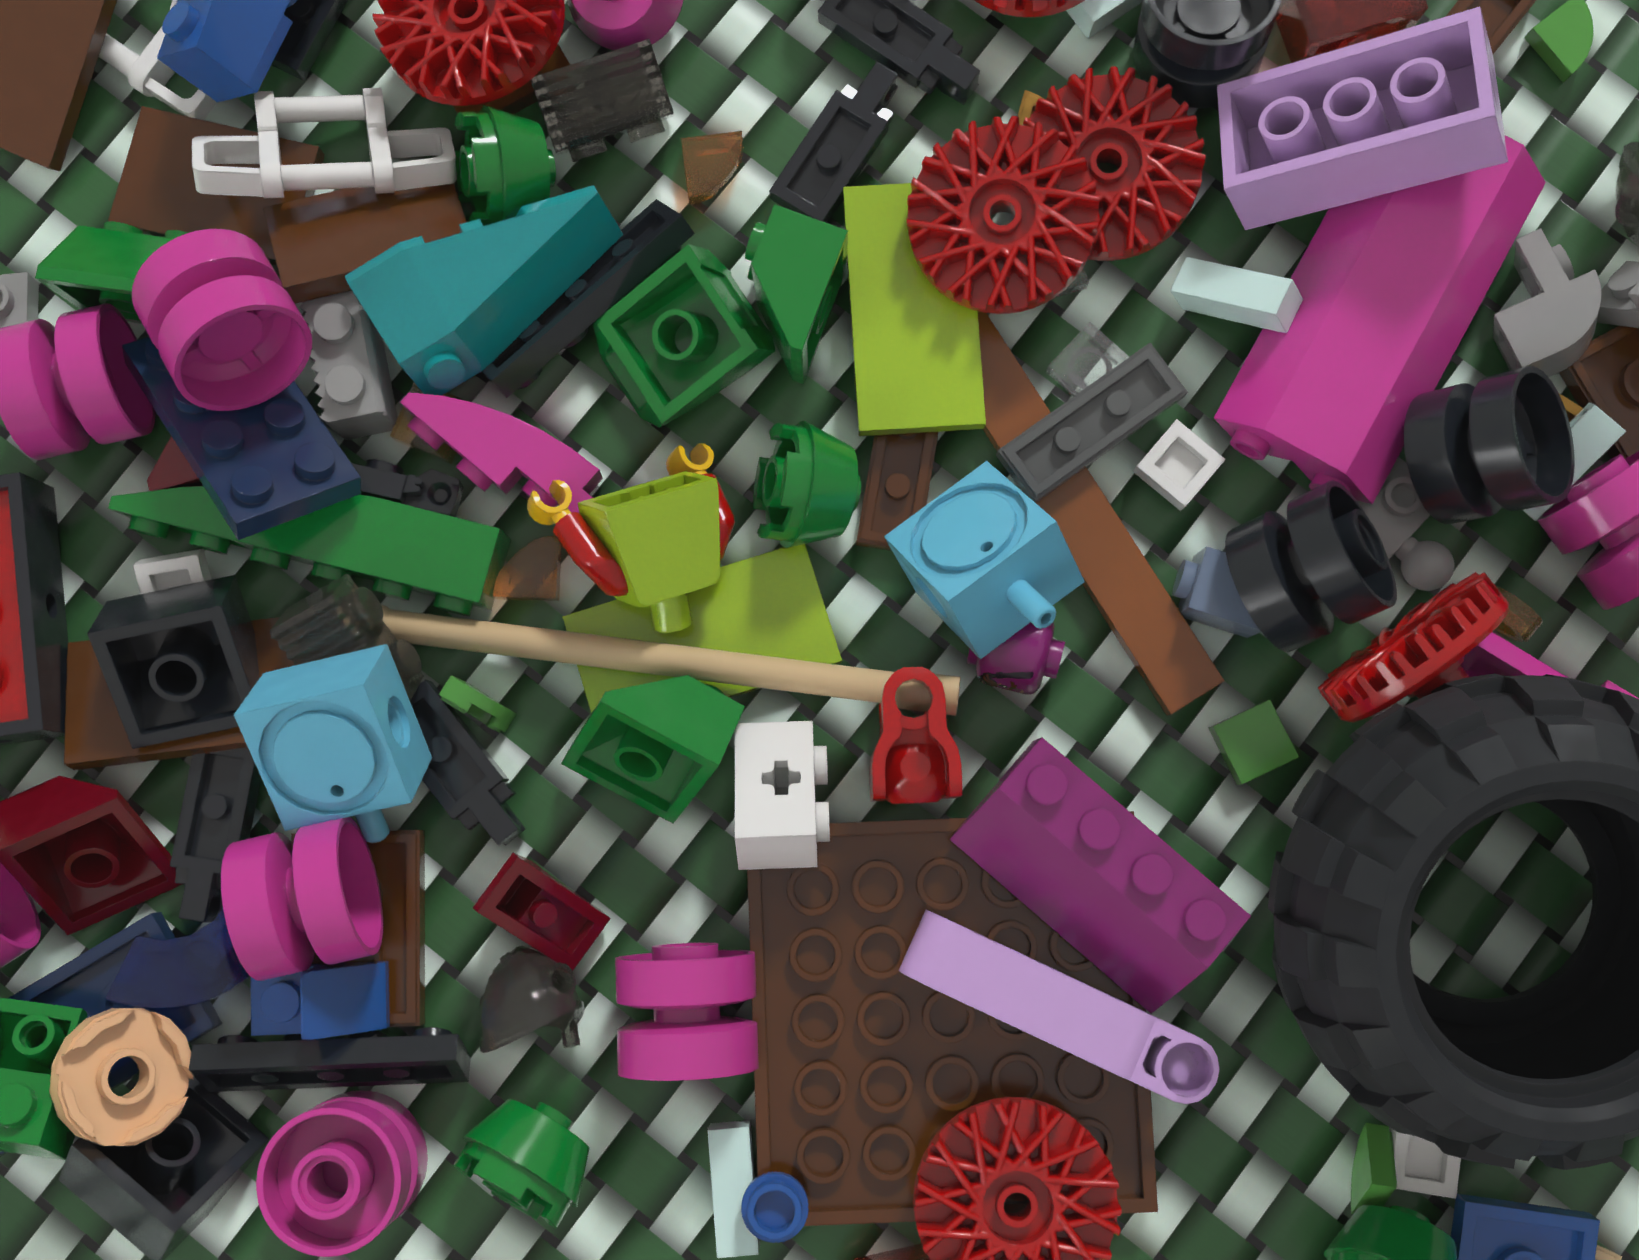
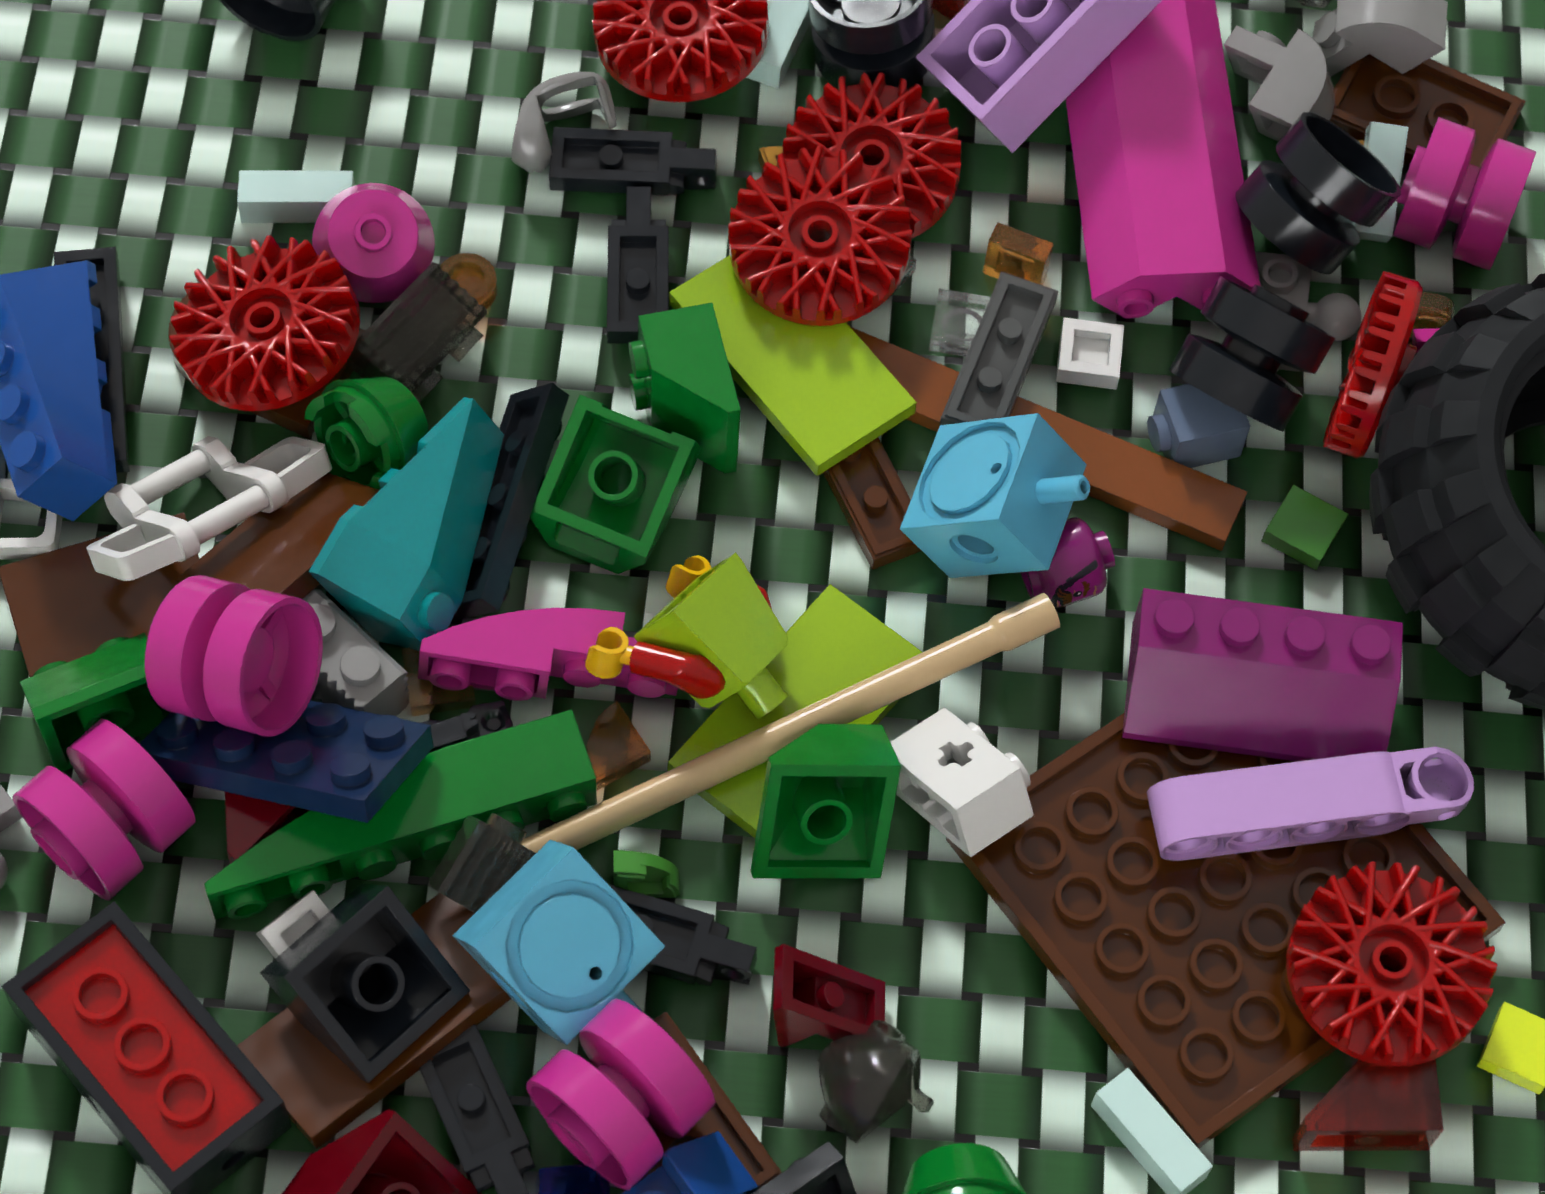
camera: 40 degrees left, 20 degrees down
dark pink wheel [615,943,759,1081] -> none
clear orange tile [681,131,743,205] -> none
blue plate [741,1172,809,1243] -> none
green cone [753,421,861,548] -> none
red piece [869,667,962,804] -> none
light aqua piece [1170,257,1303,334] -> none
none -> clear orange tile [436,253,497,316]
none -> clear orange tile [983,222,1054,285]

